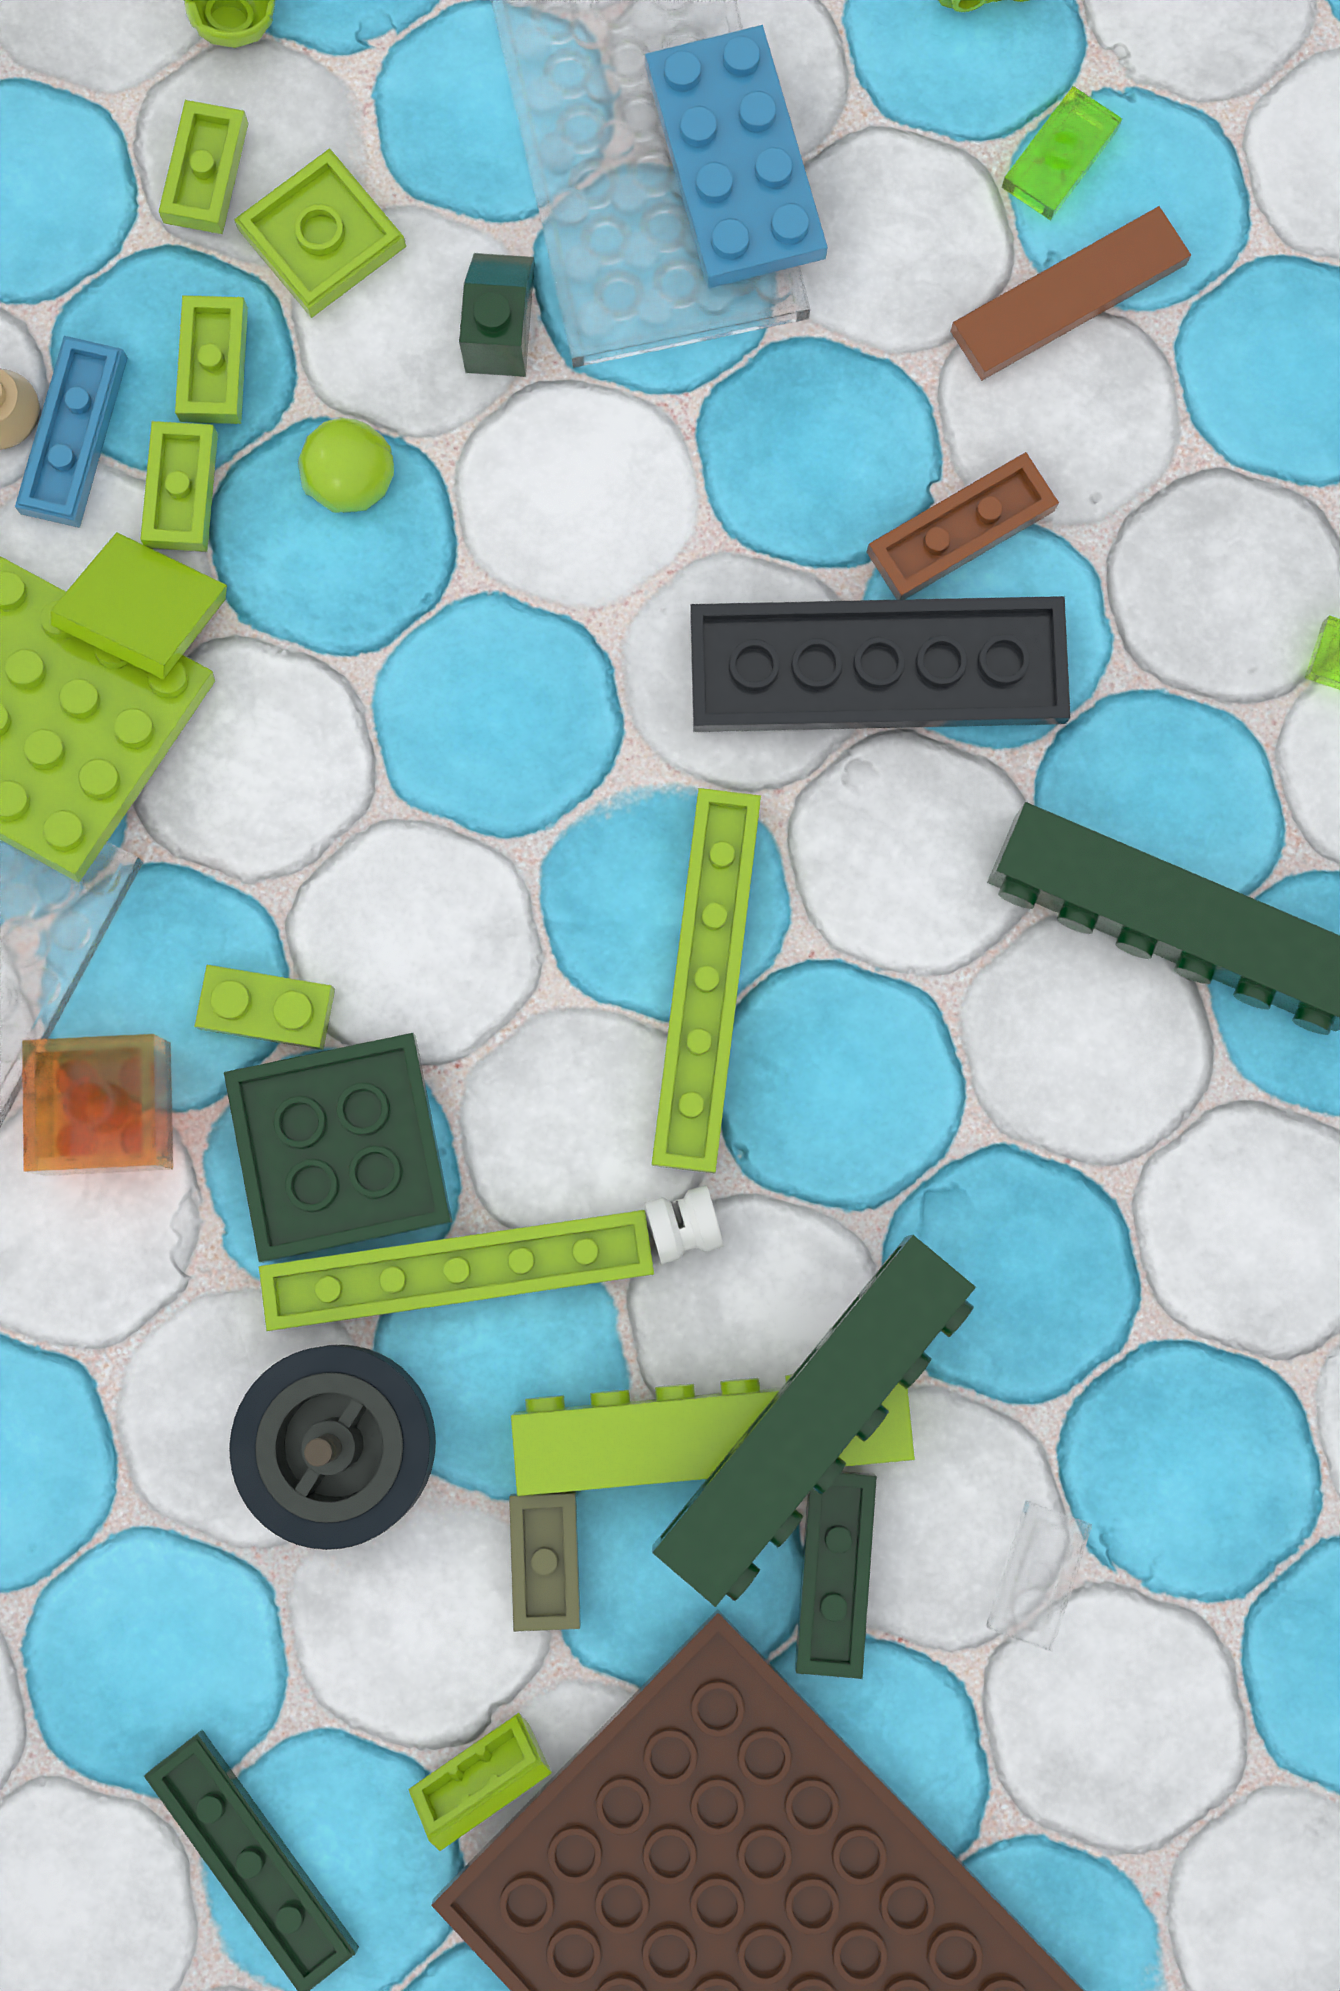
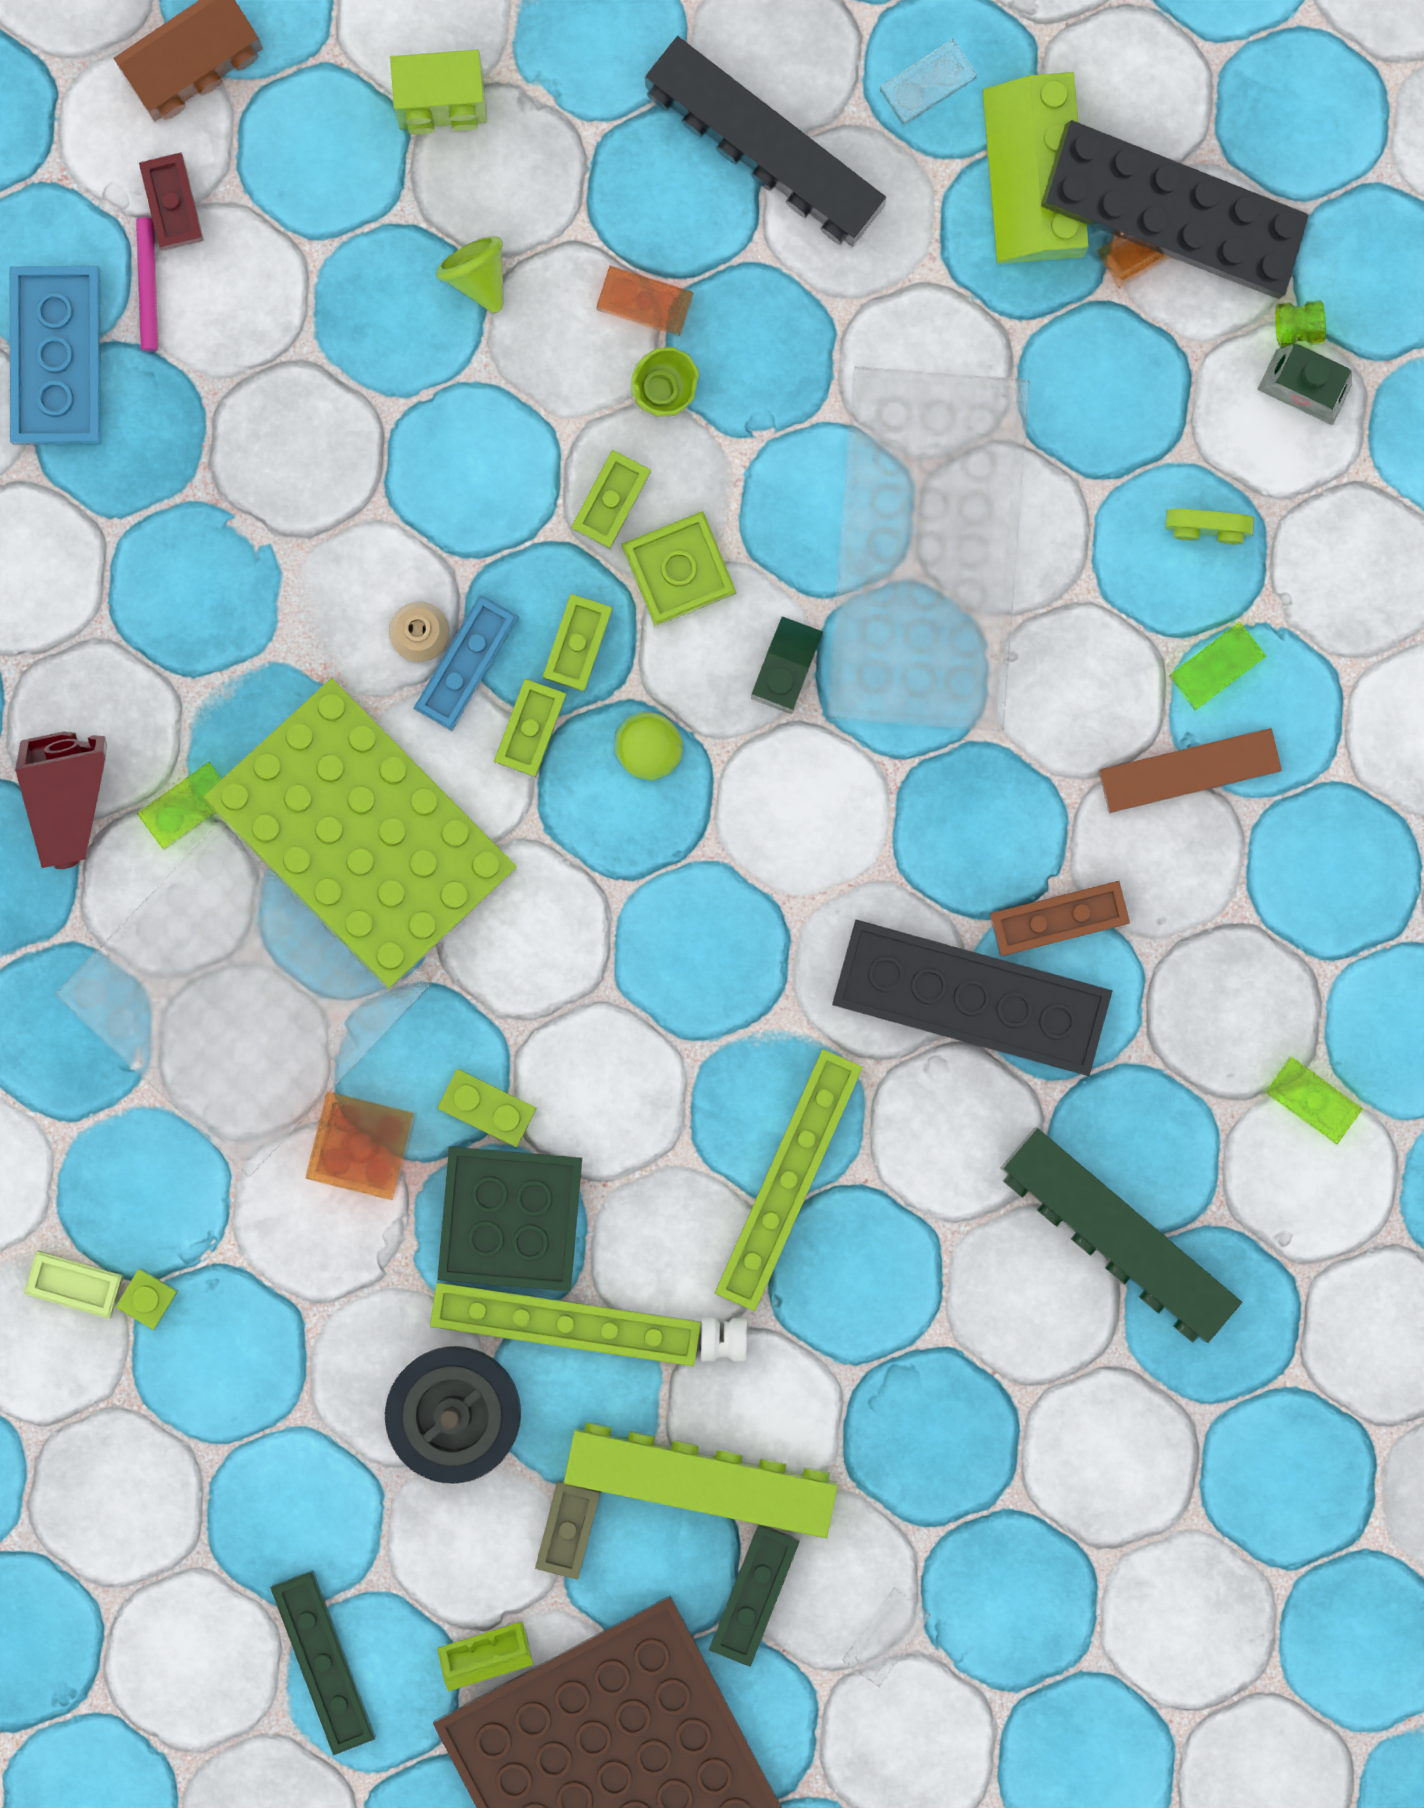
camera: 15 degrees right, 5 degrees up
lime tile [50,532,227,679] -> none
dark azure plate [645,25,828,289] -> none
dark green brick [652,1235,976,1607] -> none

